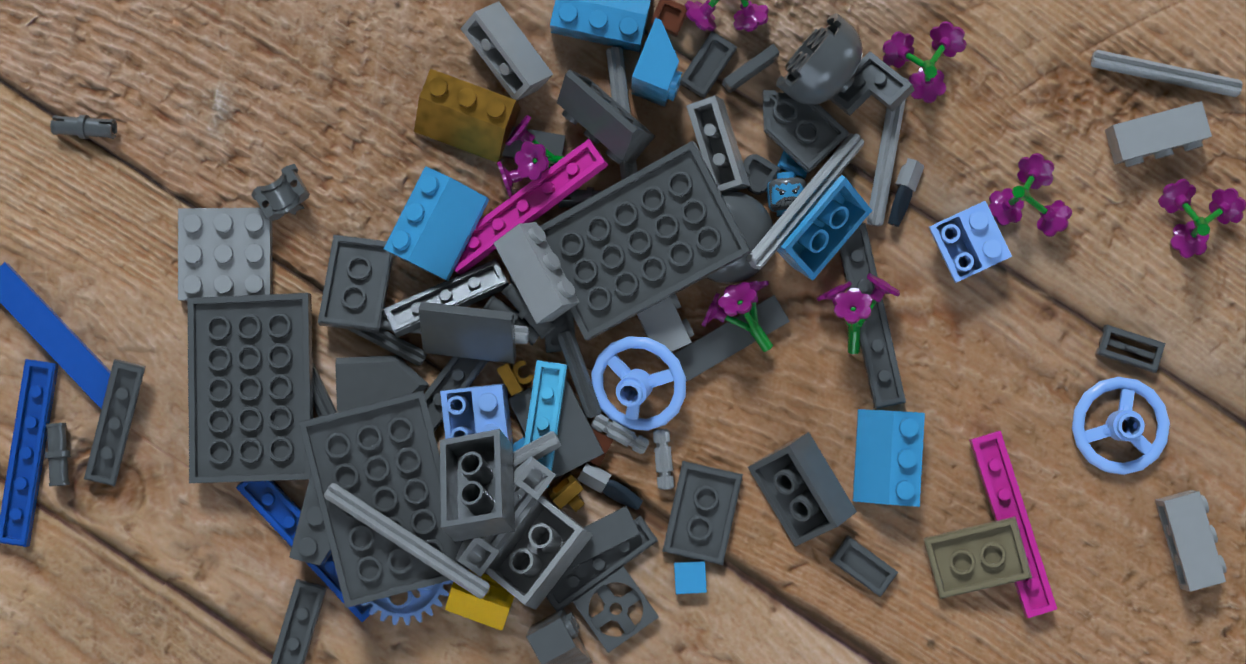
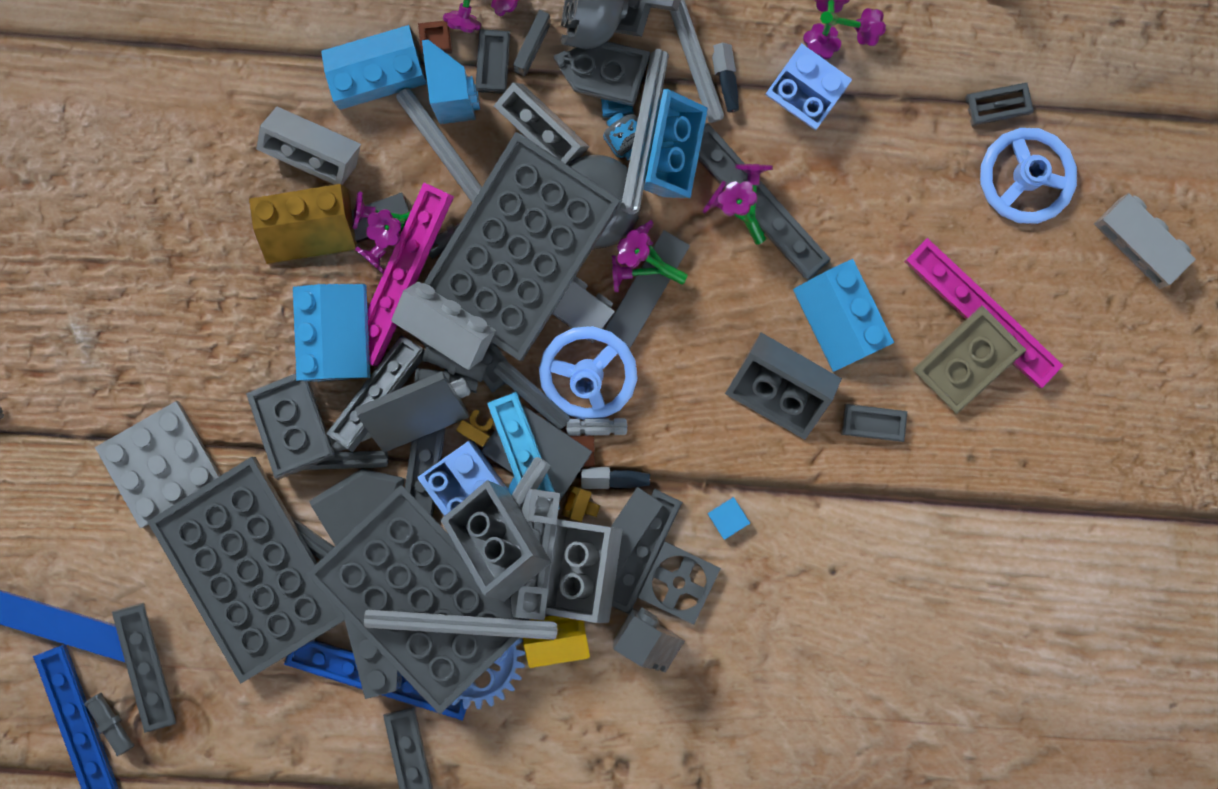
camera: 30 degrees left, 0 degrees up
dark grey piece [251,164,310,221] -> none
dark grey slope [557,69,655,164] -> none
light grey axle [653,429,674,490] -> none
dark grey tile [662,461,743,565] -> none
dark grey tile [743,154,781,195] -> none

